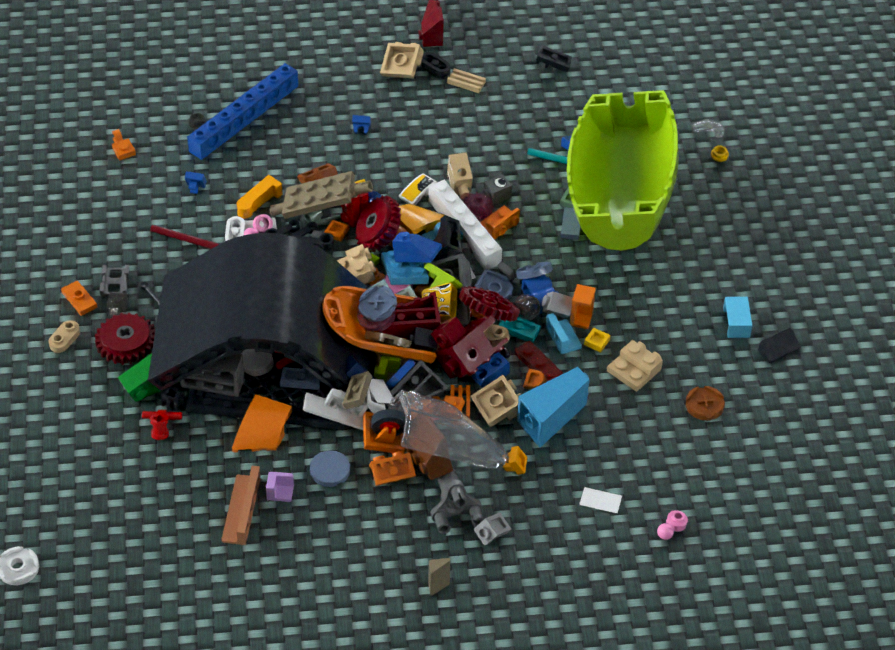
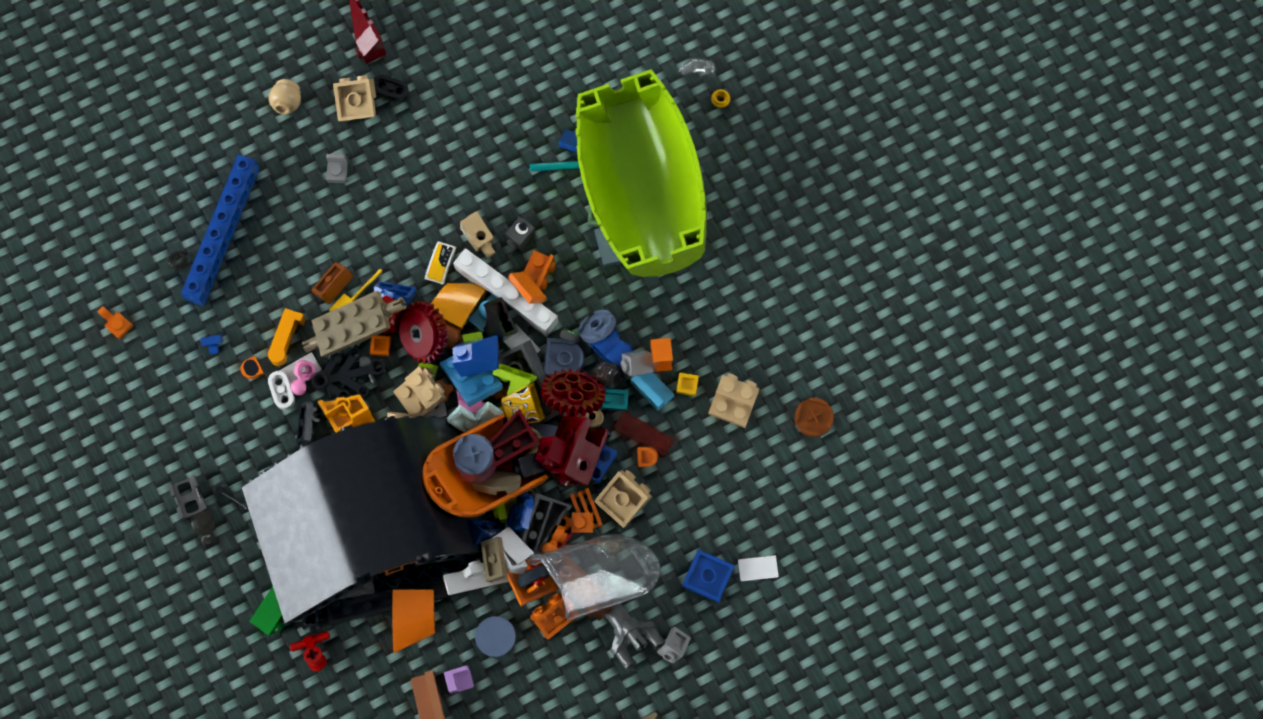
camera: 20 degrees left, 25 degrees up
tan plate [49,320,80,353] -> none
orange plate [61,280,98,316] -> none
dark red gear [95,312,156,365] -> none
dark red bar [150,225,219,249] -> none
blue tile [352,115,371,135] -> none
tan tile [447,68,486,93] -> none
clear pink gear [463,191,493,221] -> none
light orange tile [503,446,528,475] -> none
dark azure slope [517,367,590,447] -> none
black plate [536,45,572,72] -> none
bright pink plate [657,511,688,540] -> none
medium azure panel [723,297,752,338] -> none
black slope [758,328,801,363] -> none
none -> tile [240,356,264,379]
none -> tan piece [269,79,301,114]
none -> light grey bracket [326,152,348,183]
none -> orange tile [508,272,546,304]
none -> blue plate [682,549,735,603]

